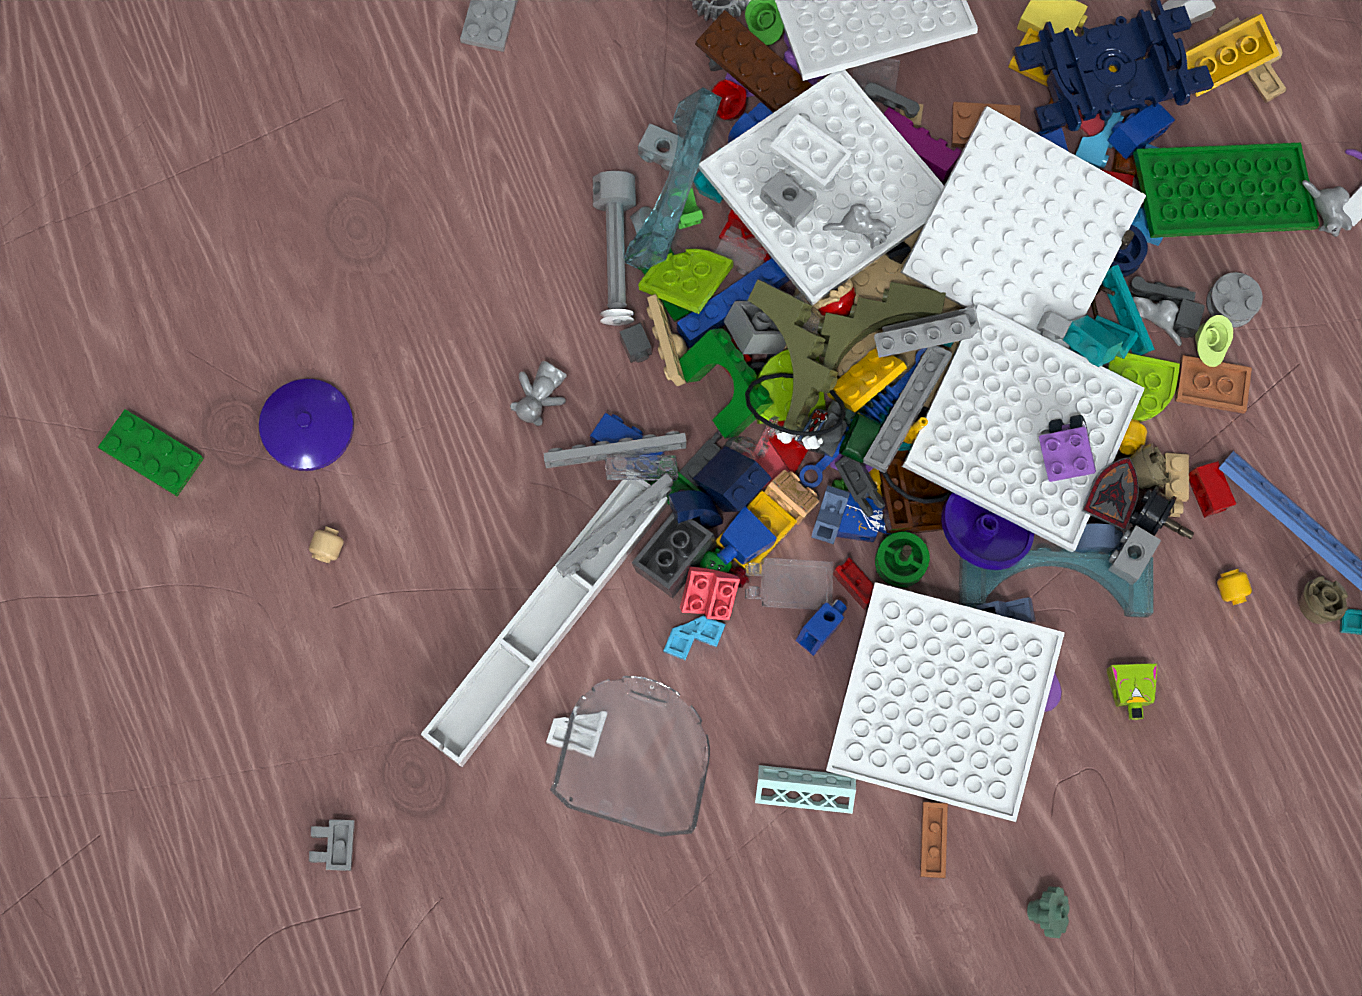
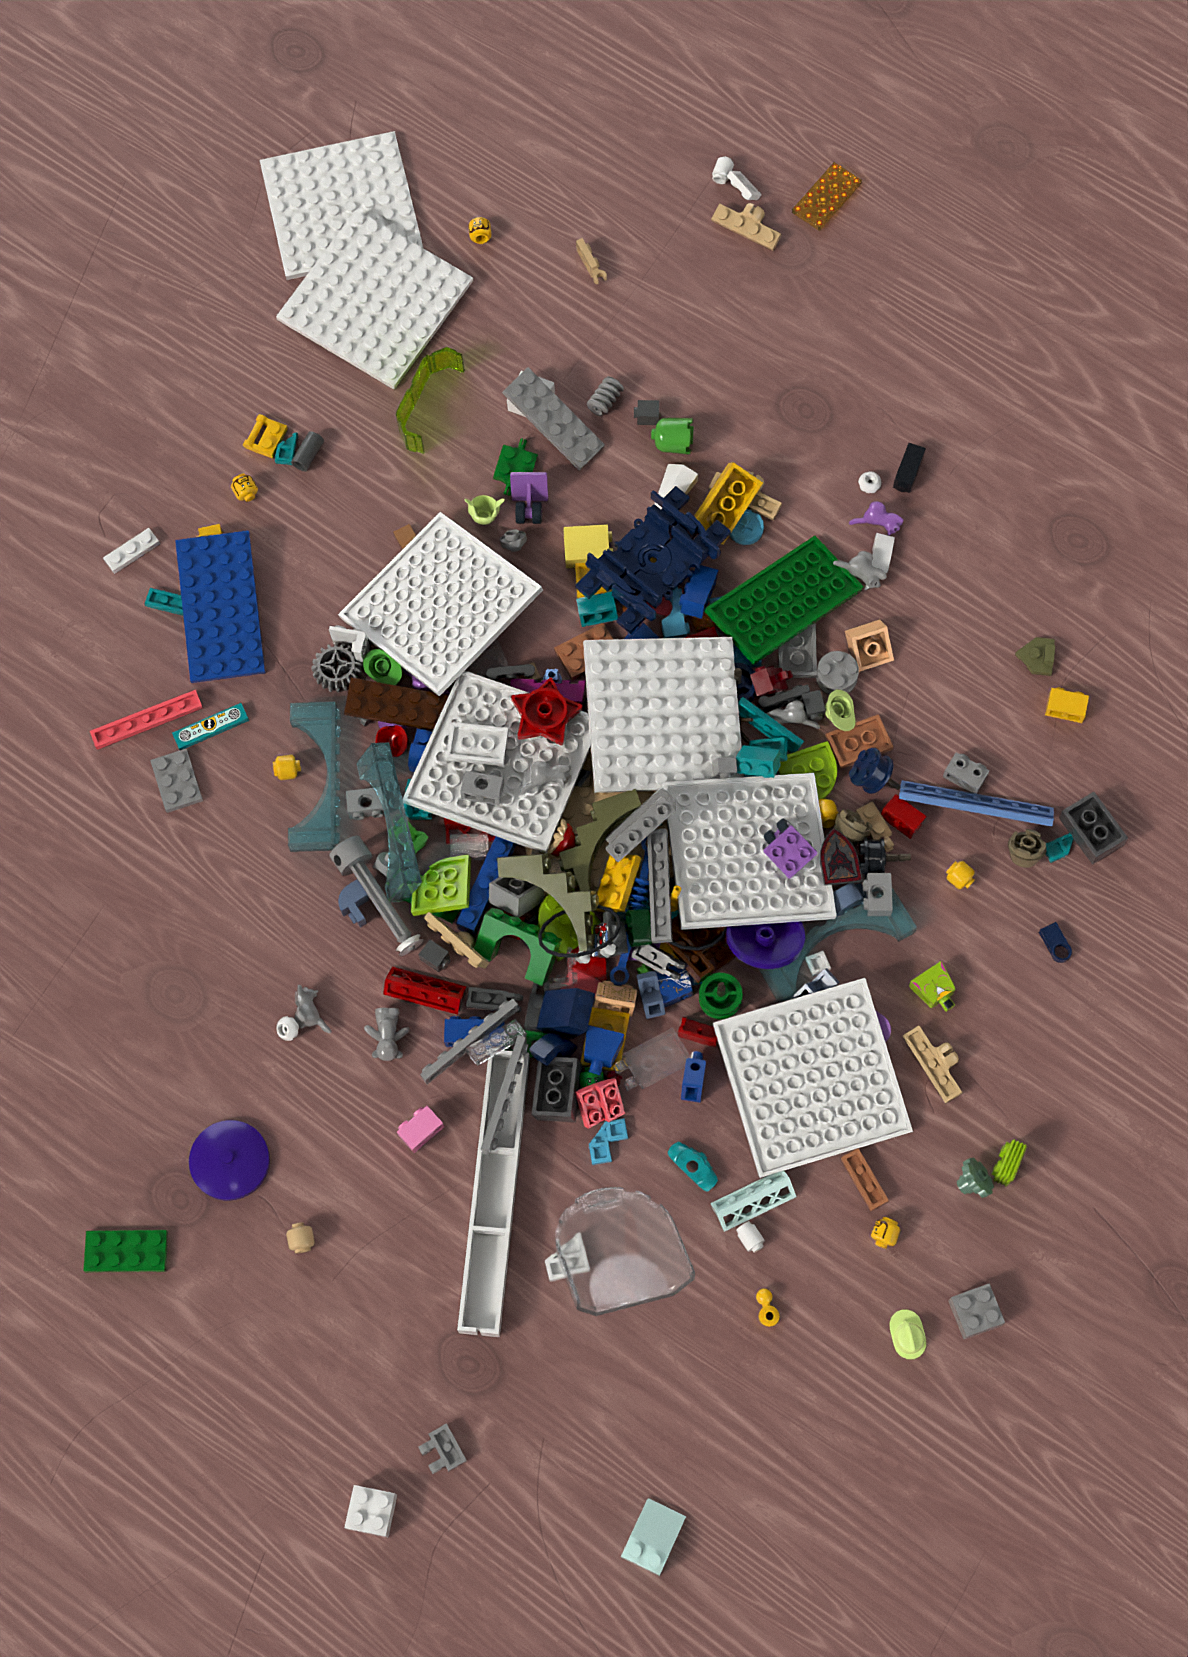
camera: 25 degrees left, 5 degrees down
none -> yellow head [273,754,301,780]
none -> white plate [276,1016,299,1041]
none -> clear light blue arch [288,702,341,852]
none -> light grey animal [294,985,332,1033]
none -> sand blue brick [338,879,369,928]
none -> white brick [344,1485,397,1538]
none -> red fence [383,966,467,1015]
none -> bright pink brick [397,1106,444,1153]
none -> dark grey hinge [466,987,523,1013]
none -> red plate [511,677,583,746]
none -> light blue hose [543,668,562,683]
none -> teal brick [576,591,618,627]
none -> teal piece [668,1142,718,1192]
none -> medium azure tile [729,509,764,545]
none -> white brick [736,1221,765,1253]
none -> dark red brick [750,665,793,696]
none -> yellow plate [756,1288,780,1327]
none -> light grey plate [778,623,817,678]
none -> white tile [805,950,831,977]
none -> light nougat slope [845,620,894,672]
none -> dark blue wheel [849,748,901,794]
none -> yellow head [871,1217,901,1249]
none -> tan plate [903,1026,962,1104]
none -> light grey brick [943,752,990,794]
none -> lime brick [991,1139,1027,1187]
none -> dark blue piece [1038,922,1072,963]

